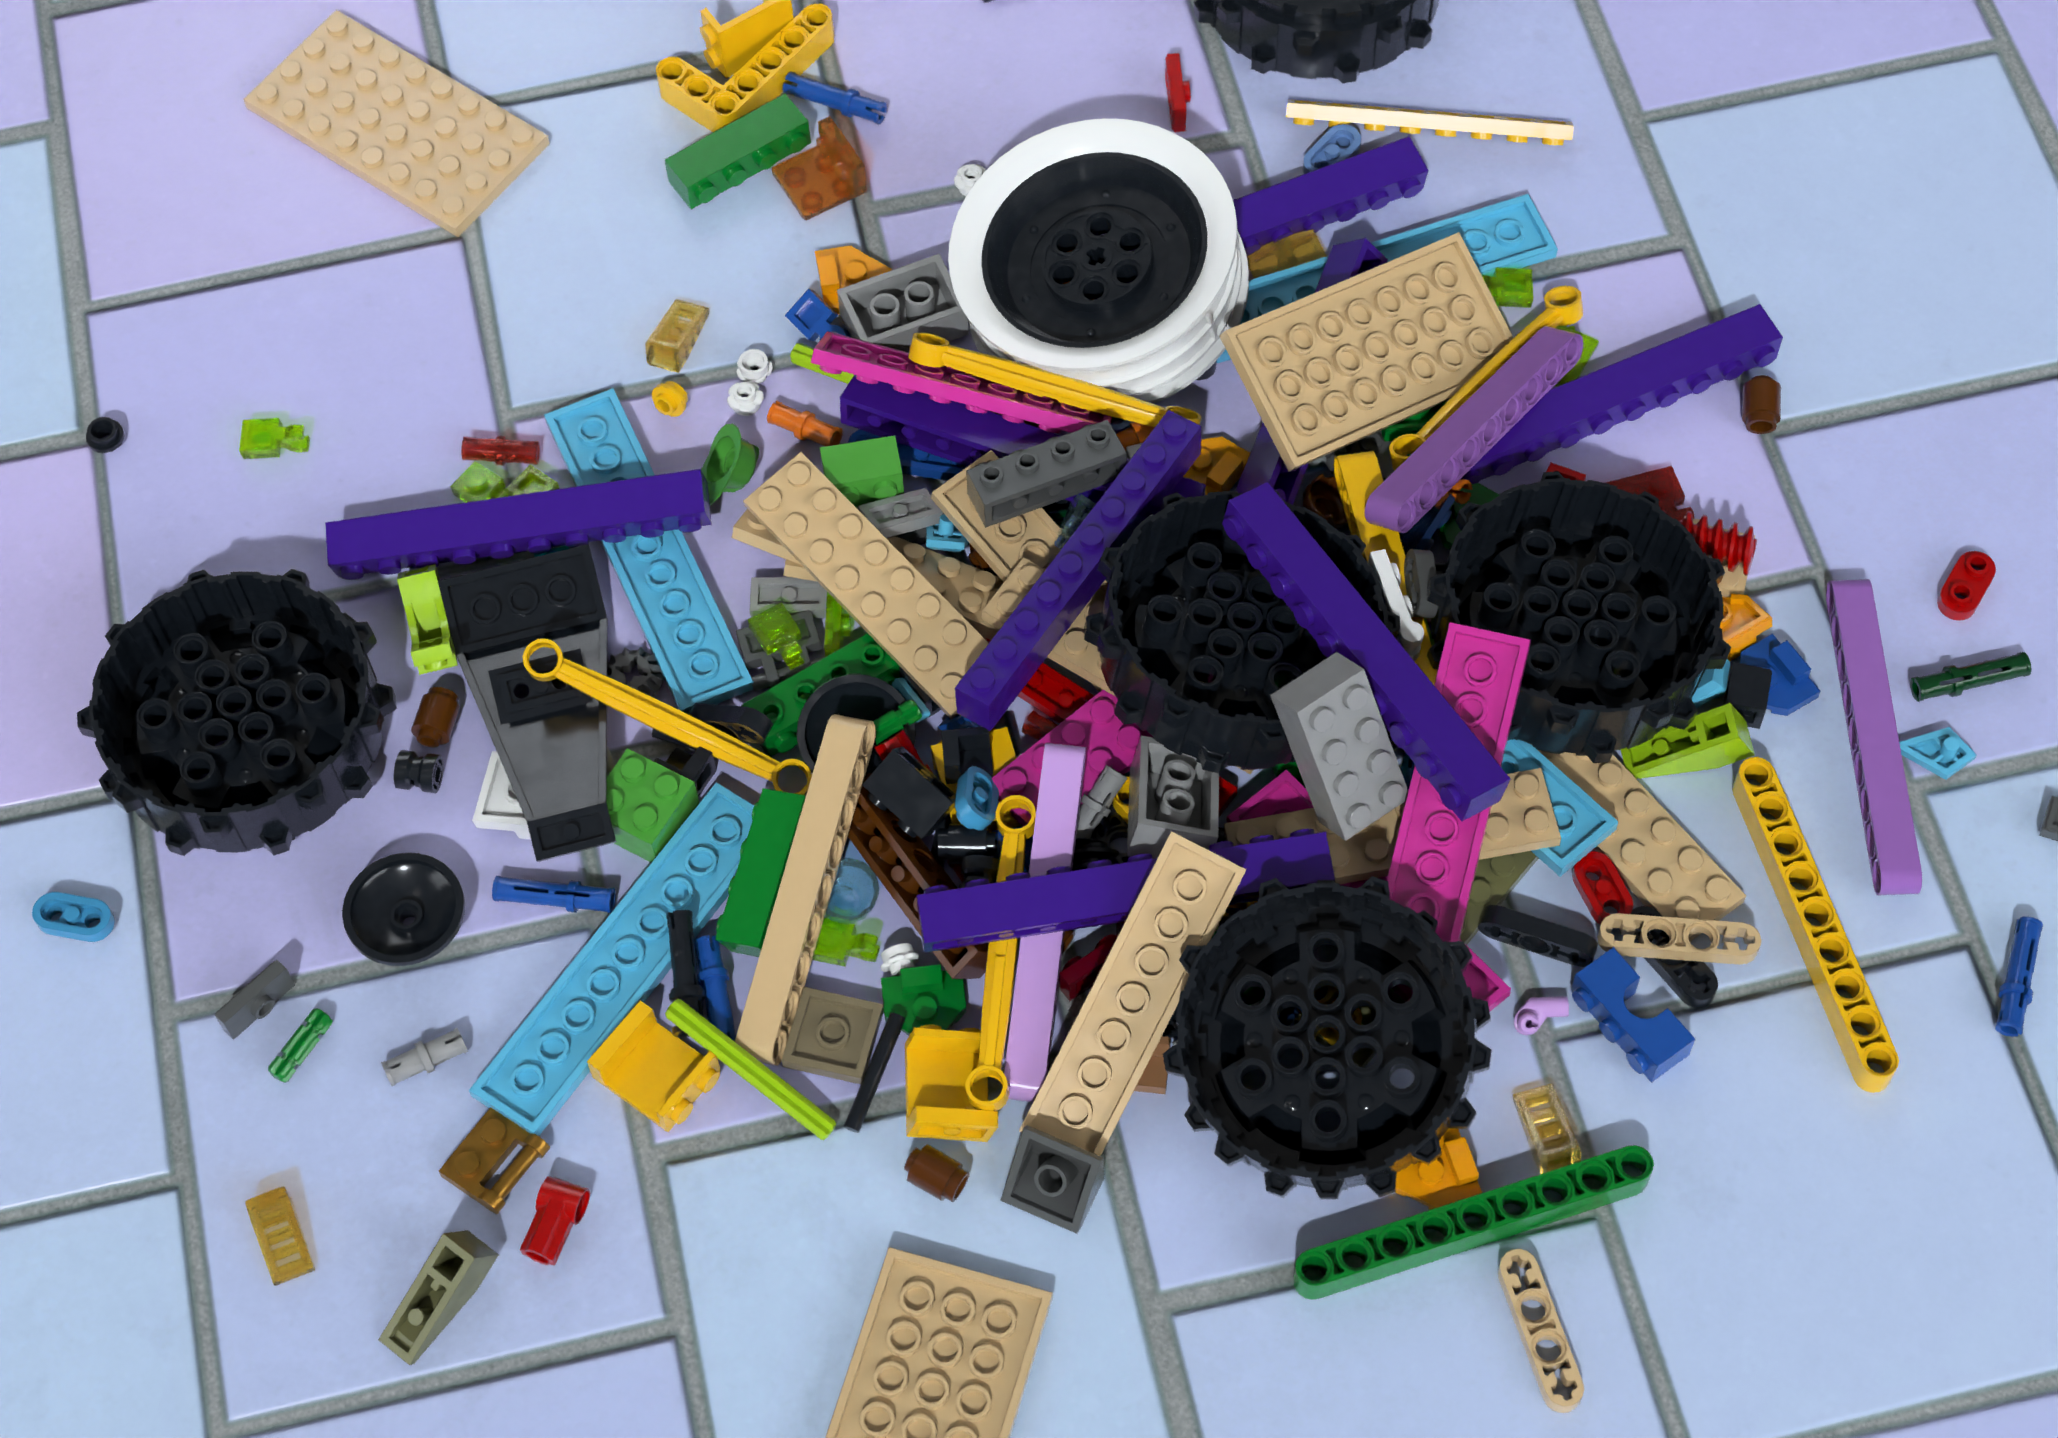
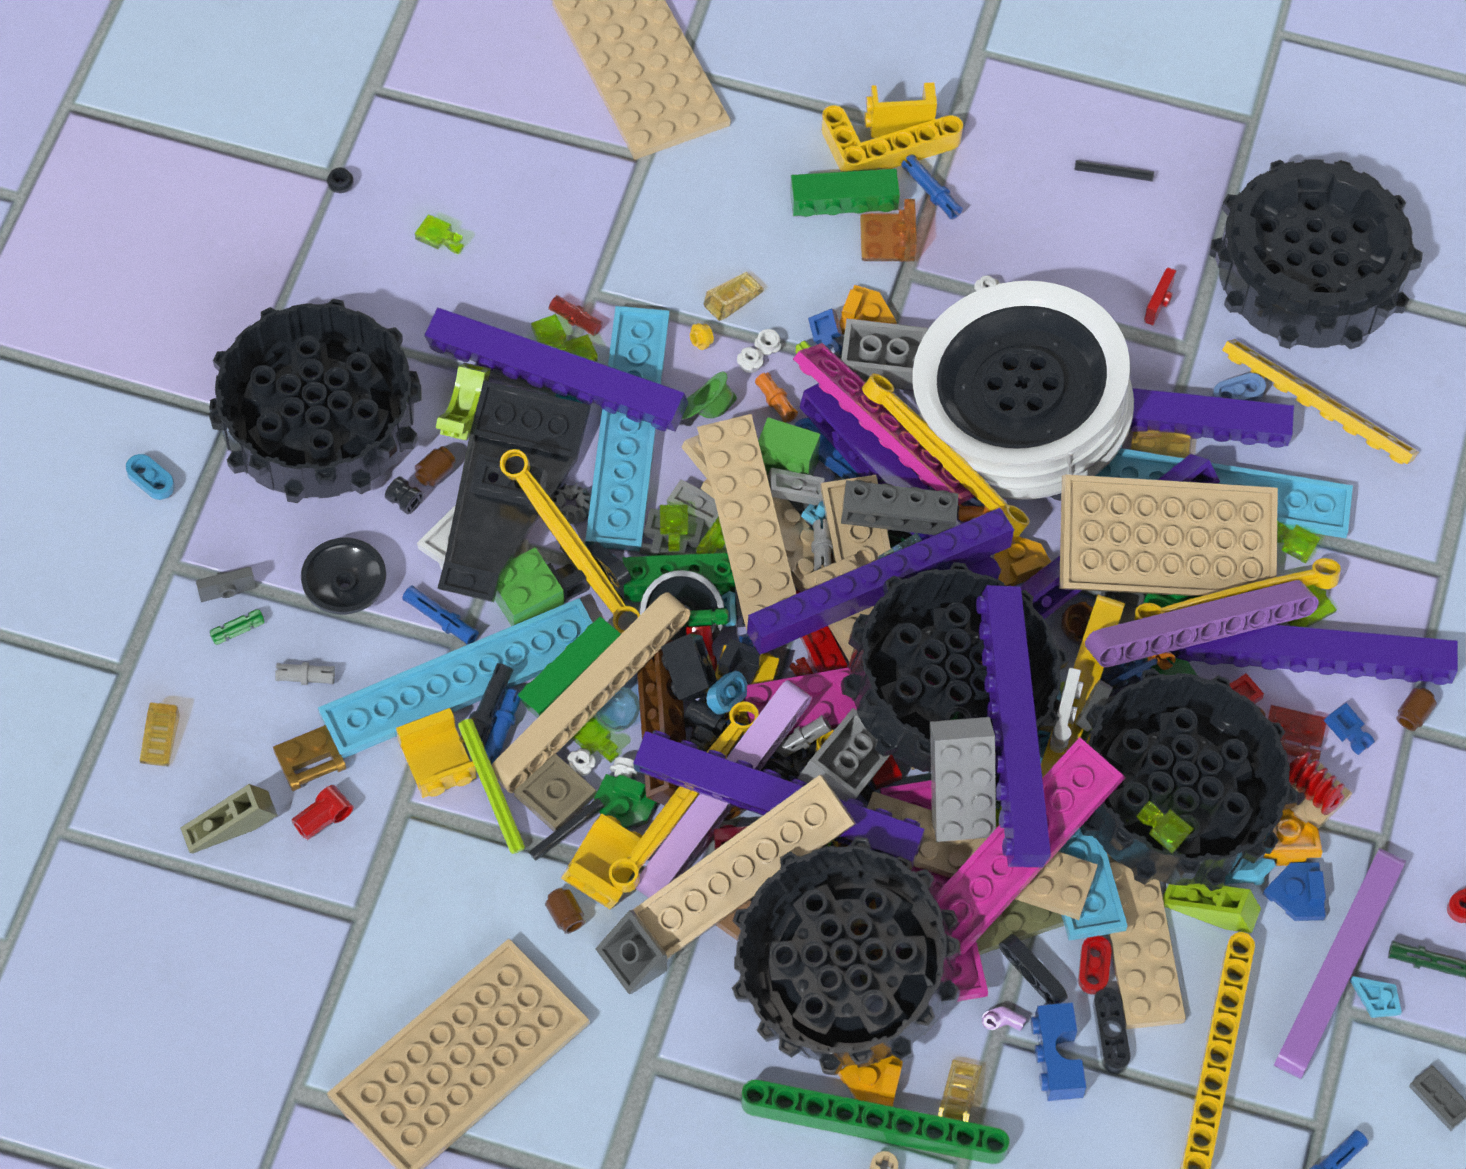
camera: 25 degrees right, 0 degrees up
tan beam [1597,913,1762,965] -> none
black panel [1723,662,1772,729] -> none
none -> white plate [567,749,596,777]
none -> light grey pin [811,519,833,571]
none -> clear neon green plate [1137,802,1193,853]
none -> blue plate [1324,703,1375,755]

